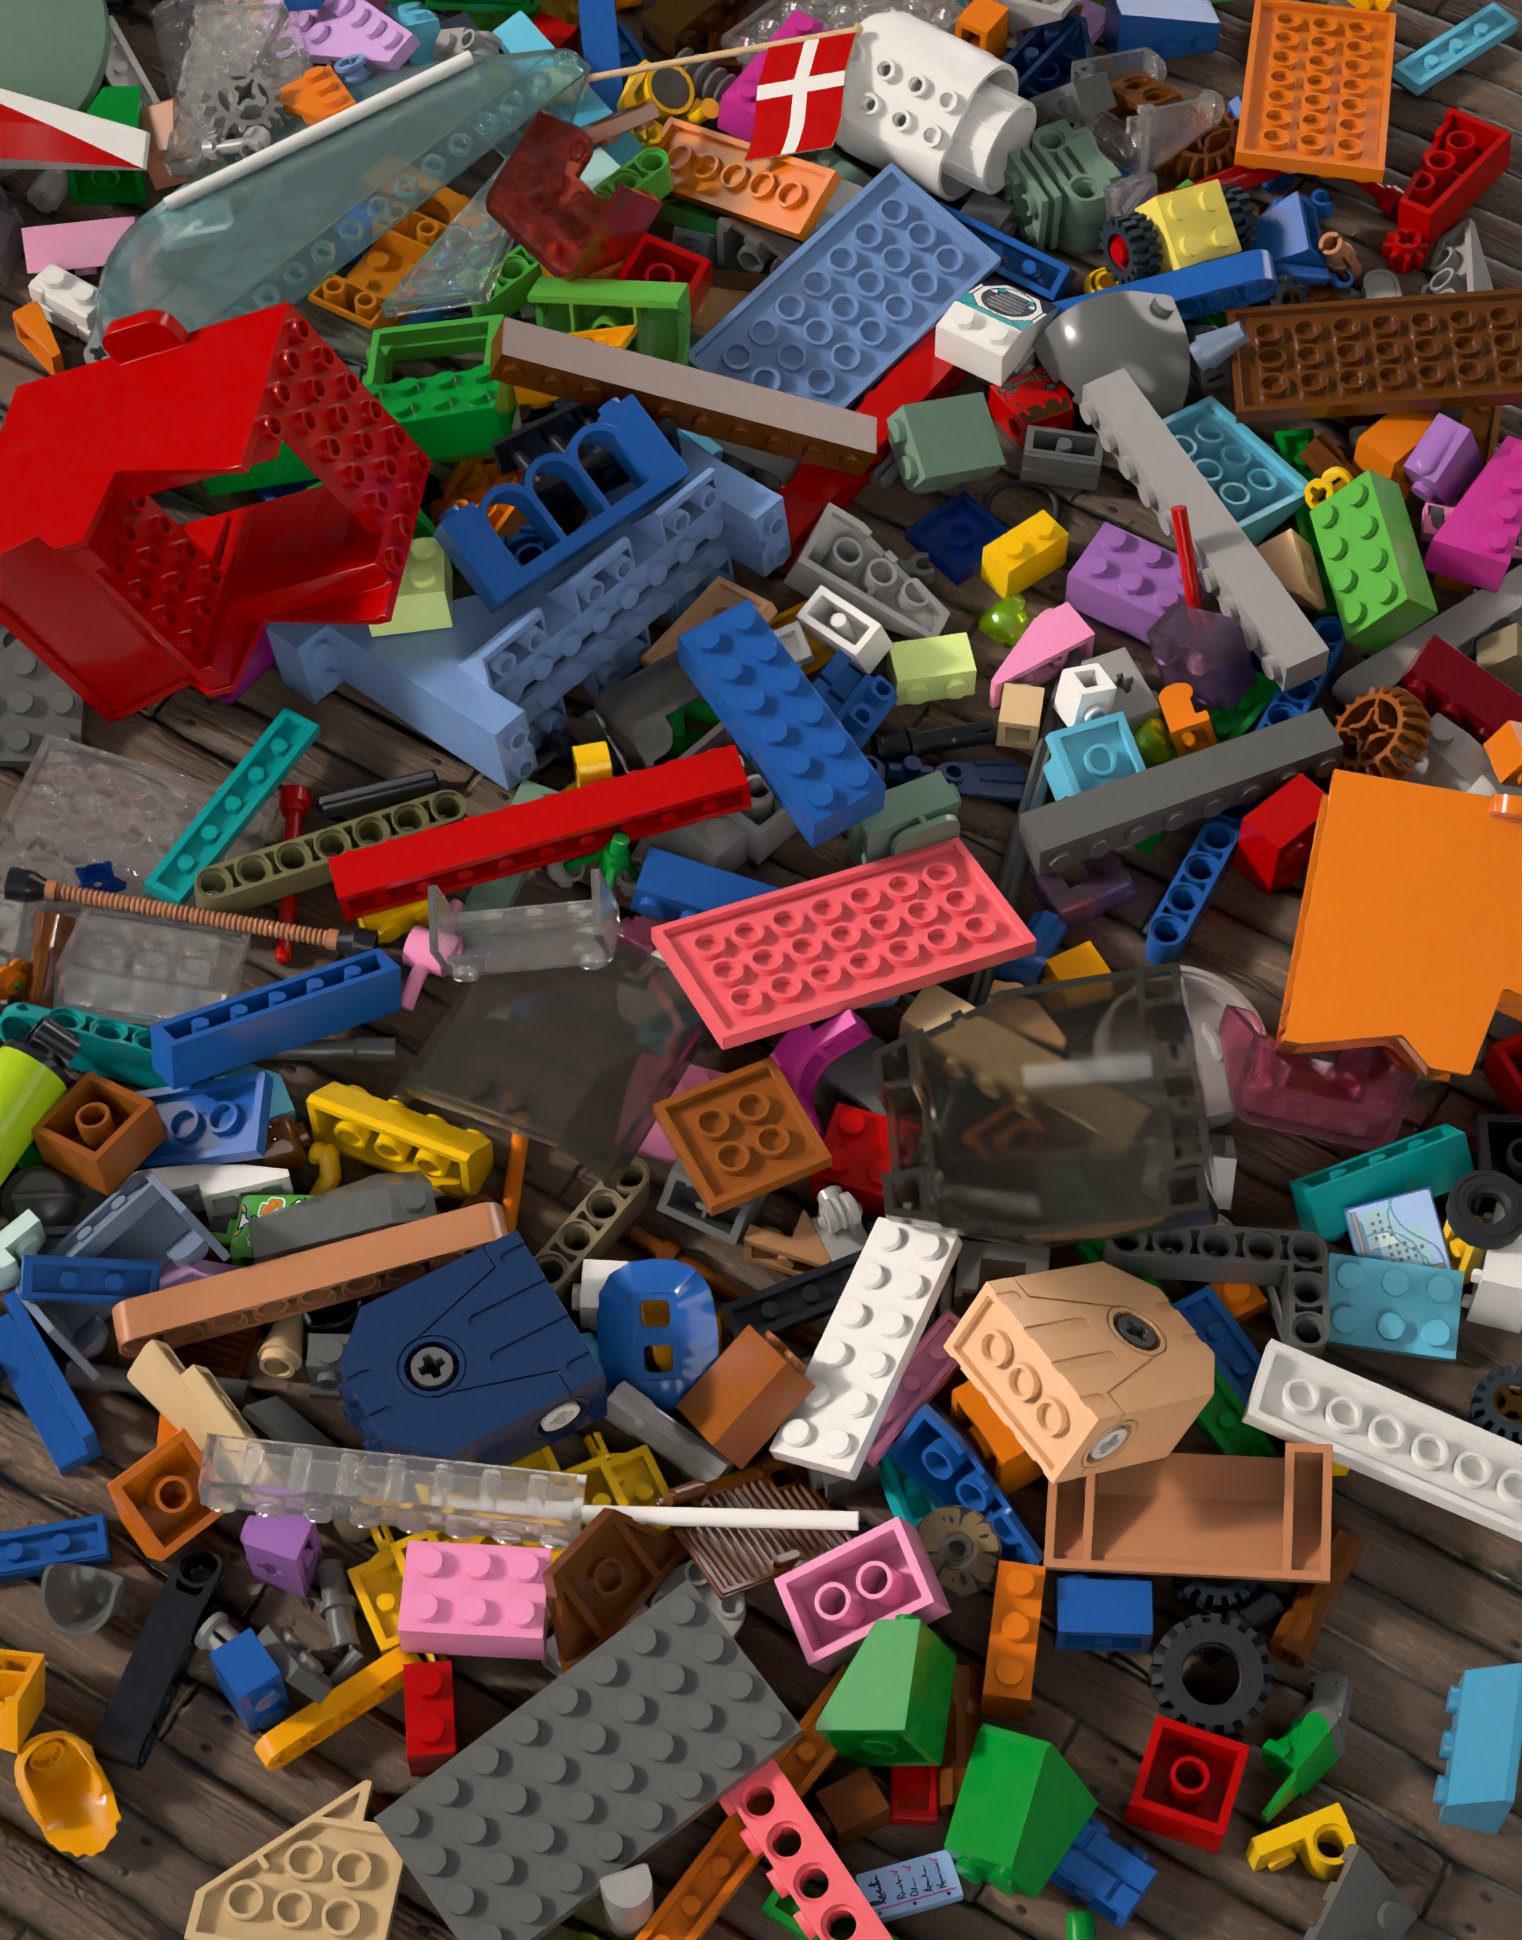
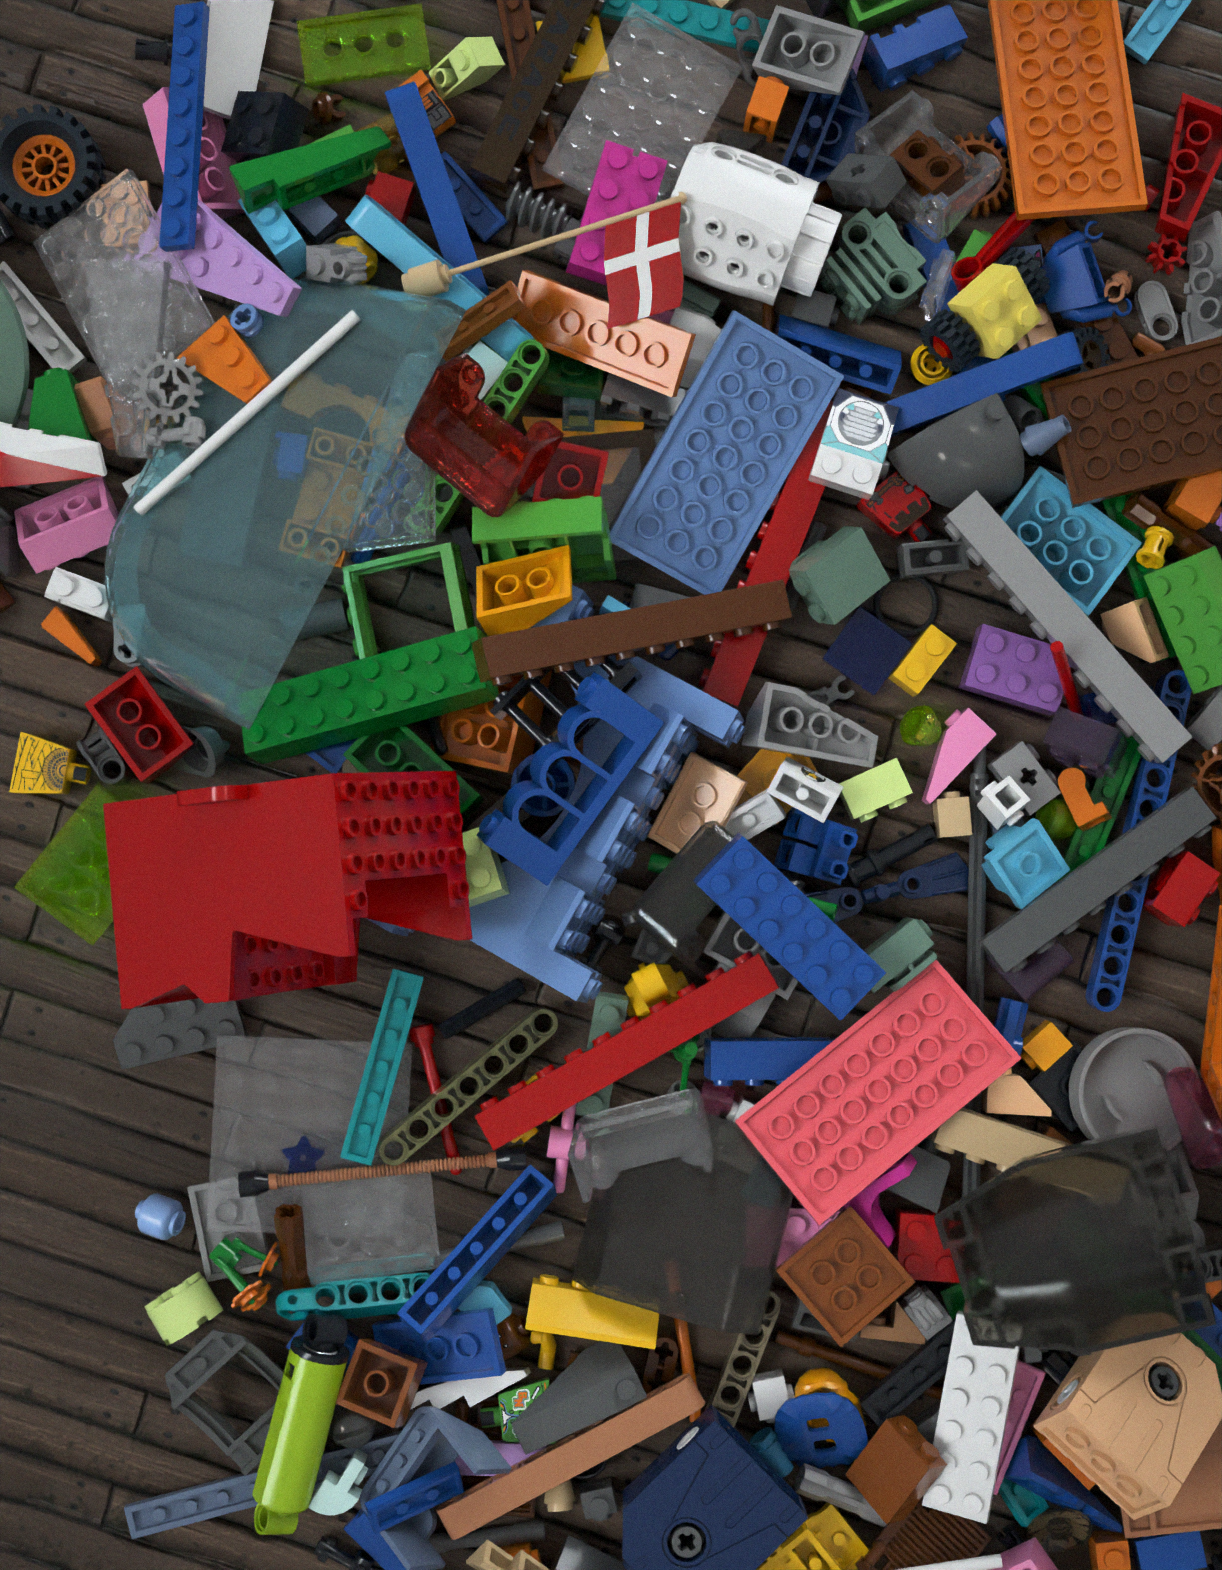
camera: 15 degrees left, 30 degrees up
yellow piece [617,59,720,149] -> none

